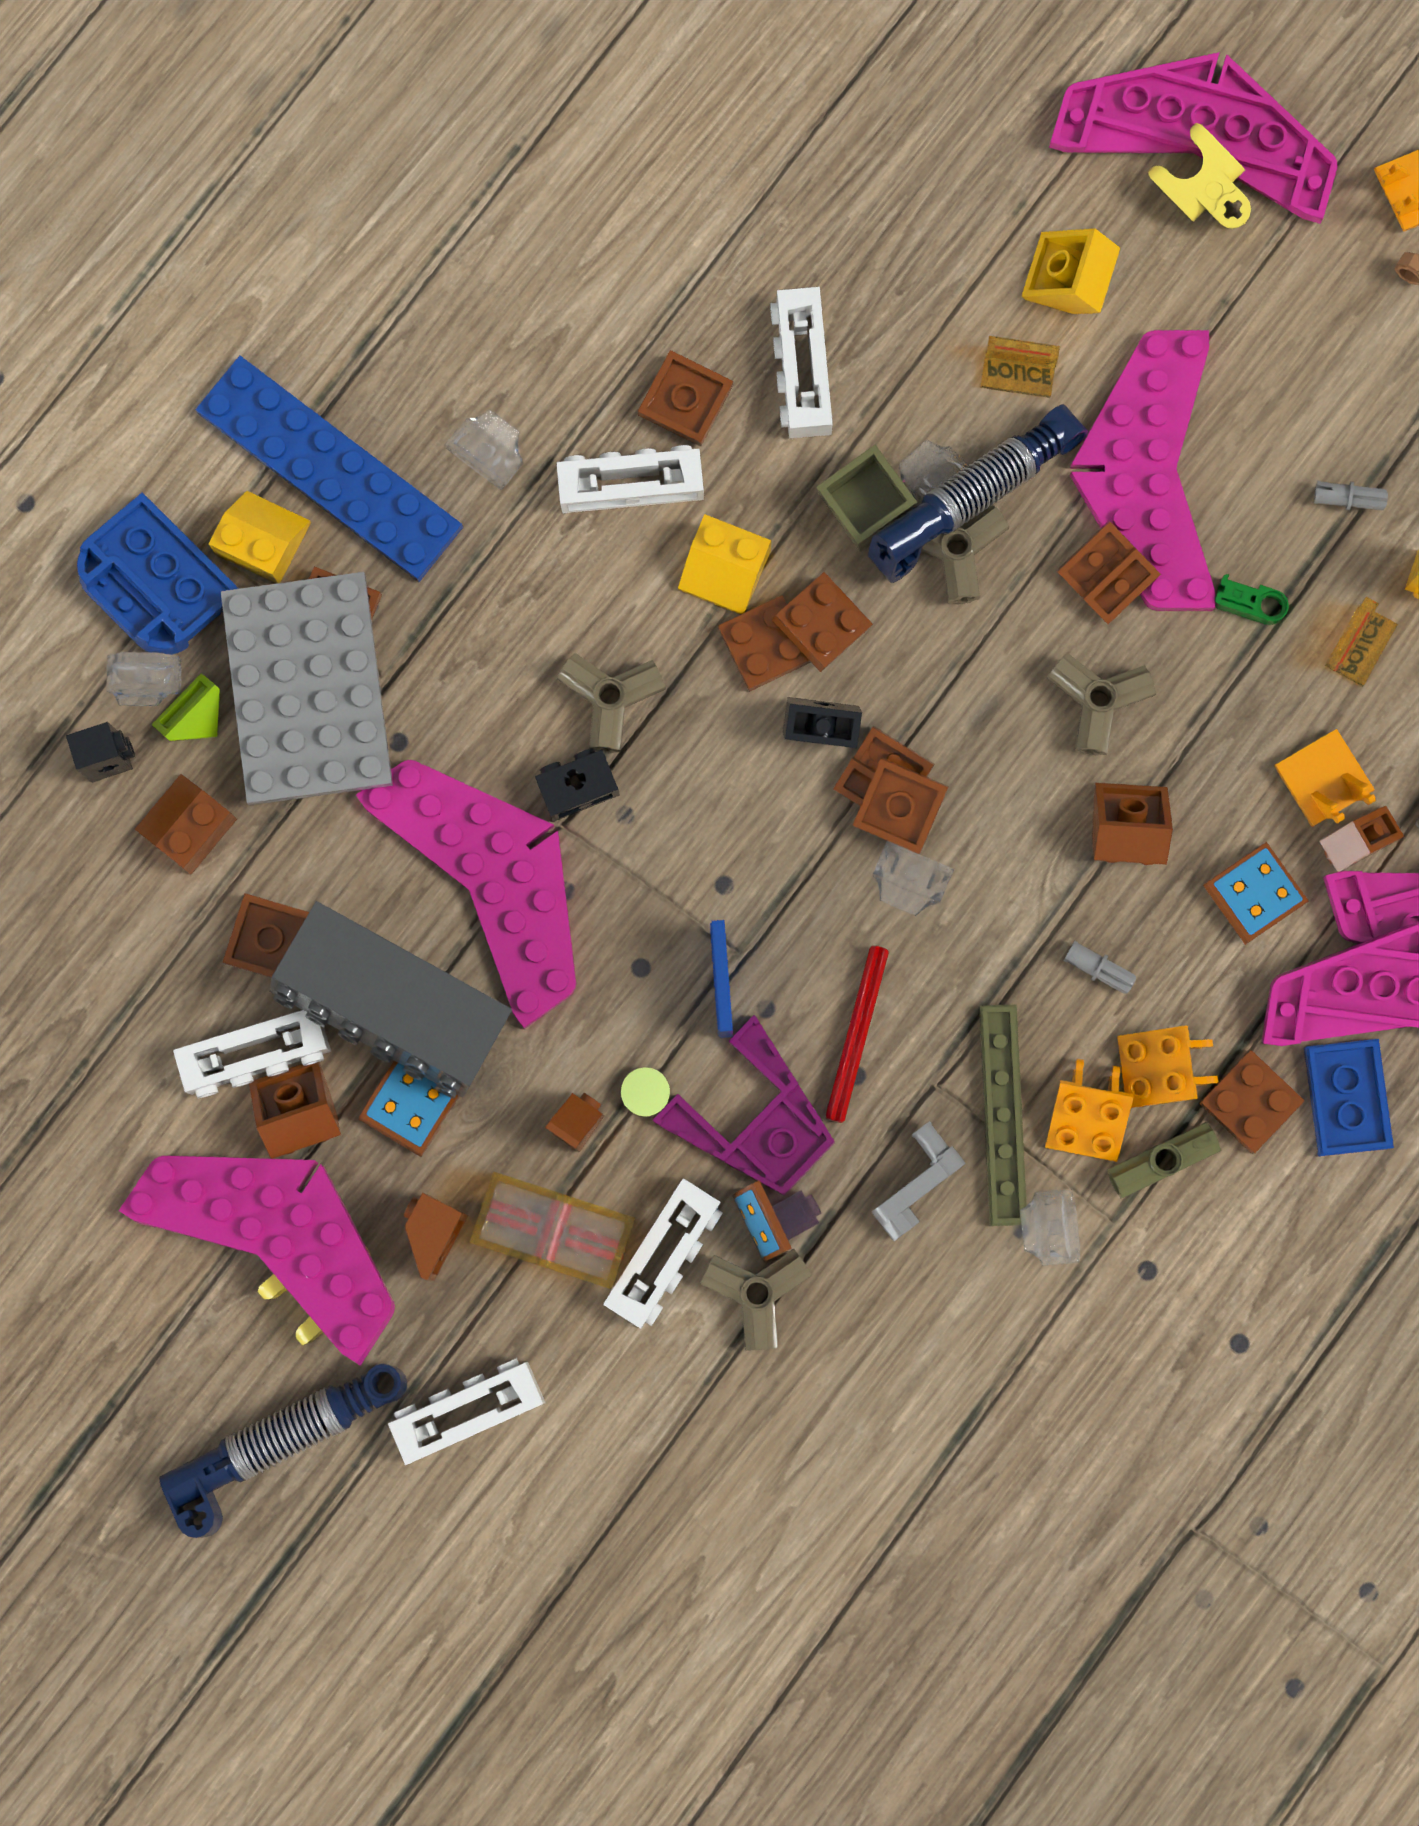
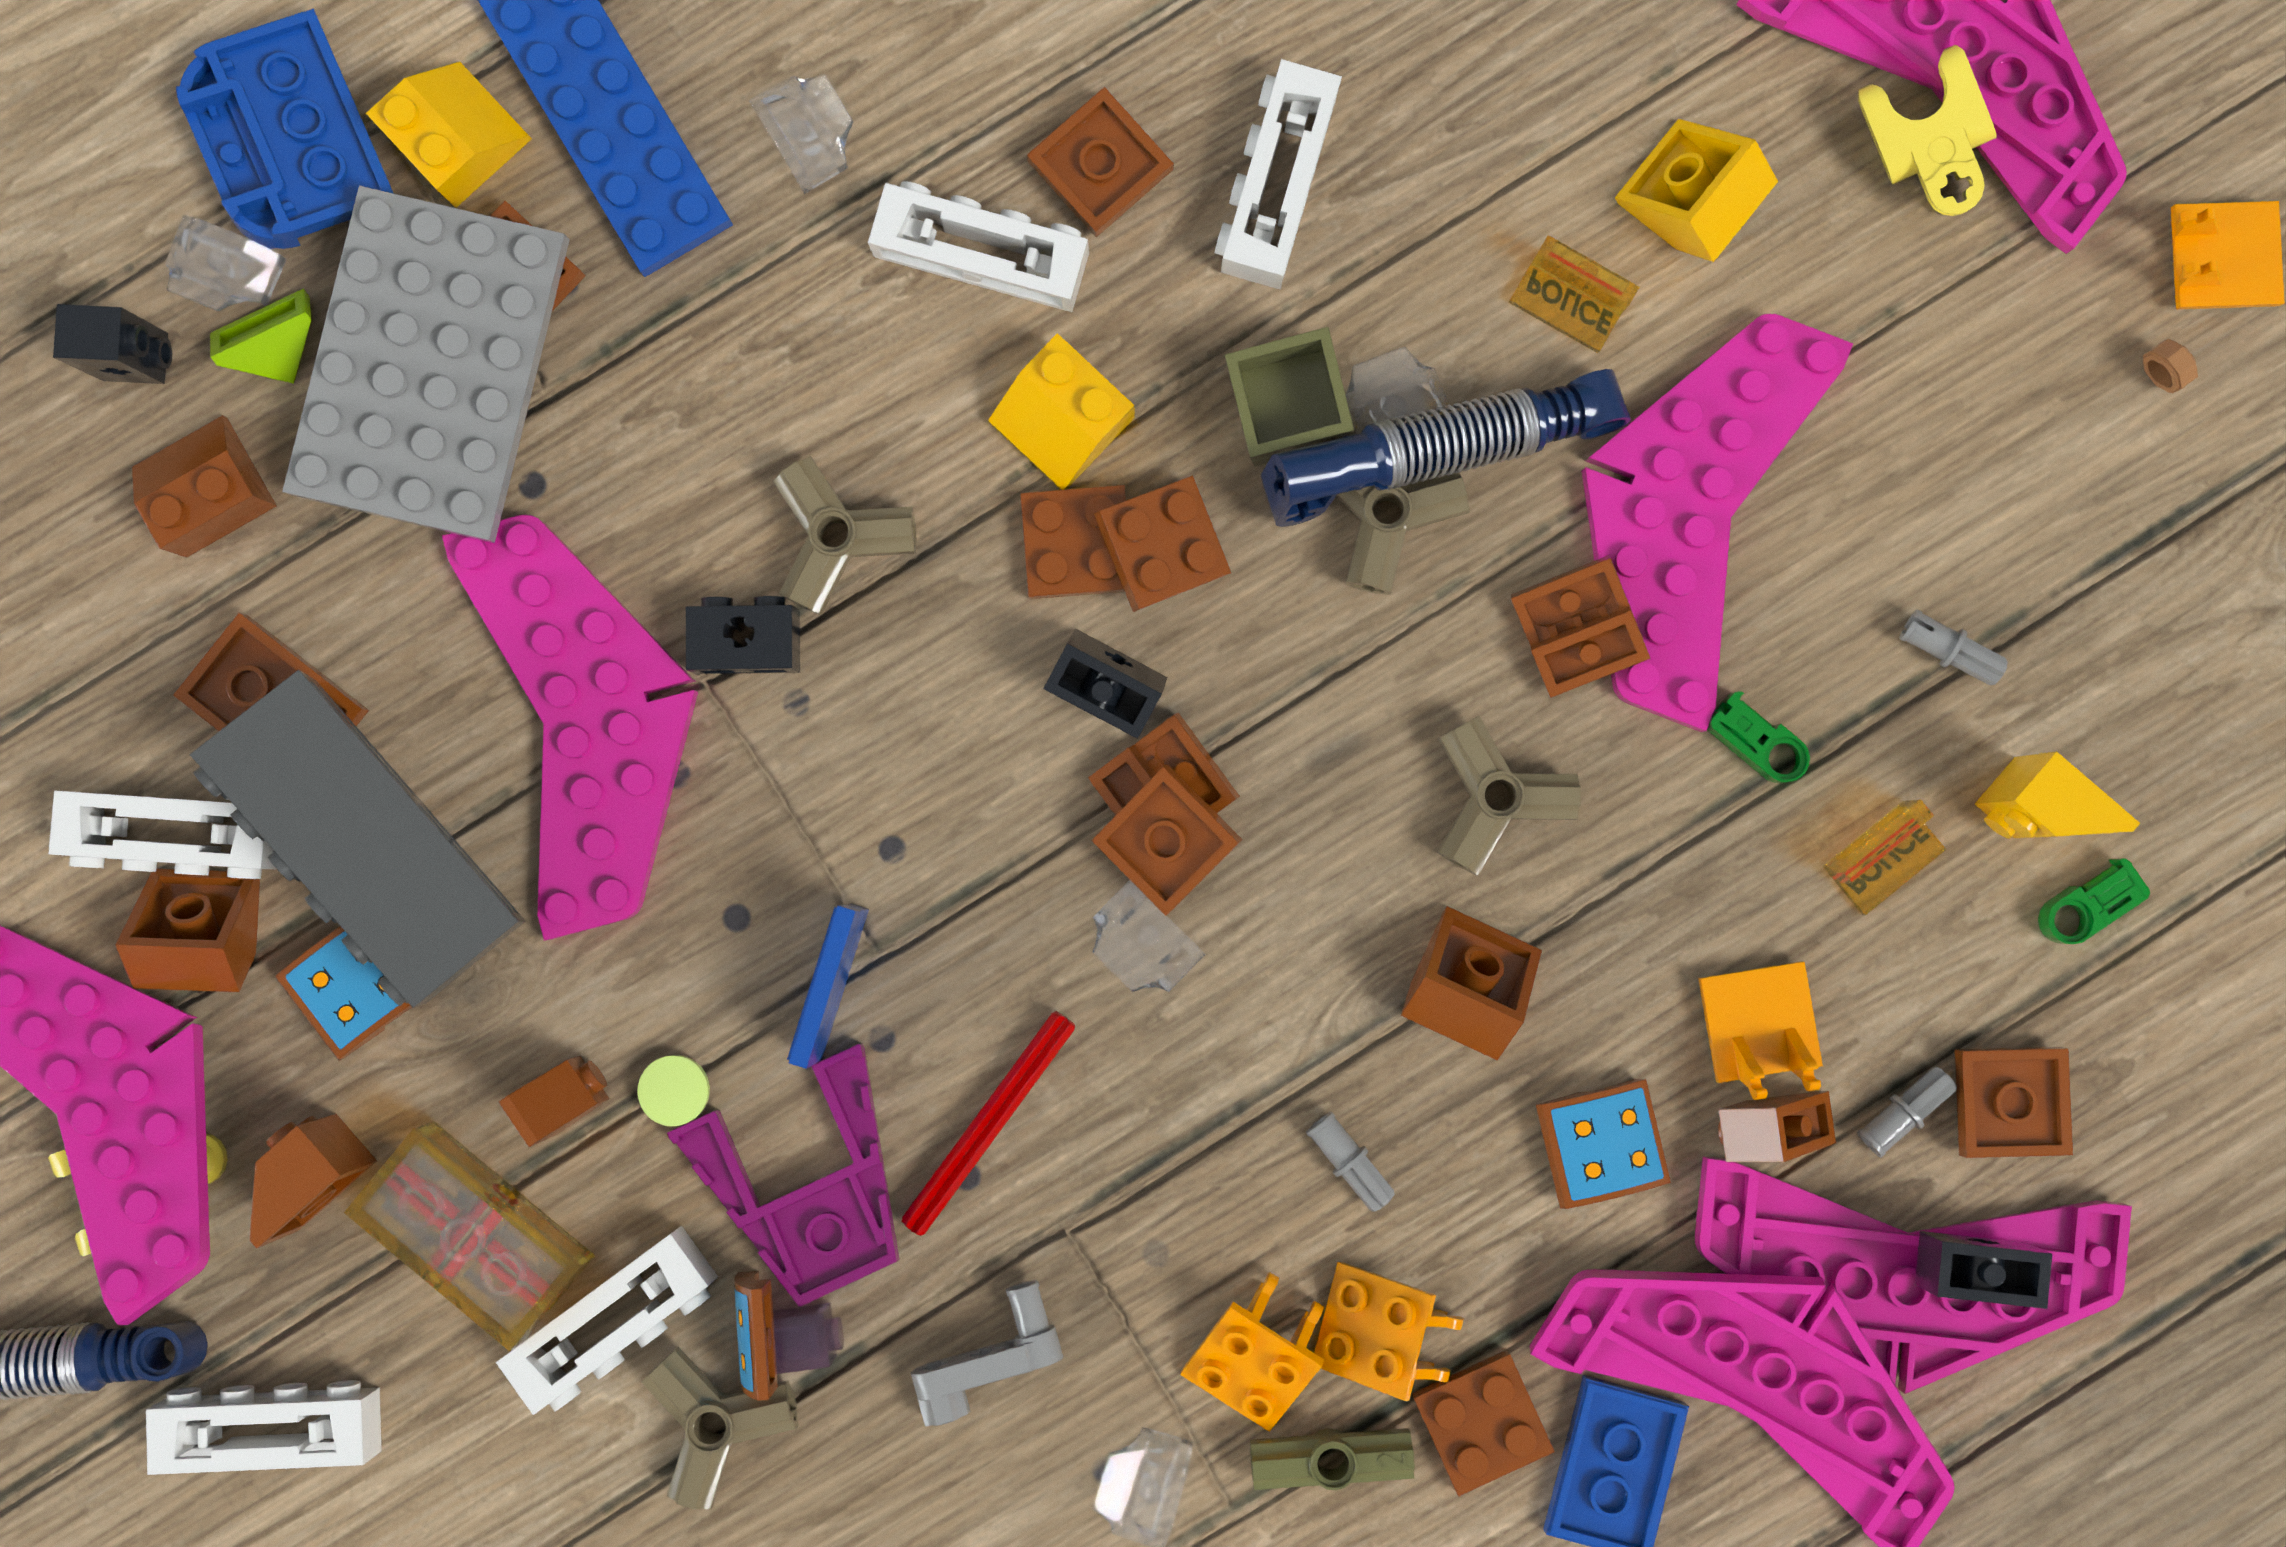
camera: 20 degrees right, 5 degrees up
olive tile [979,1004,1028,1226] -> none

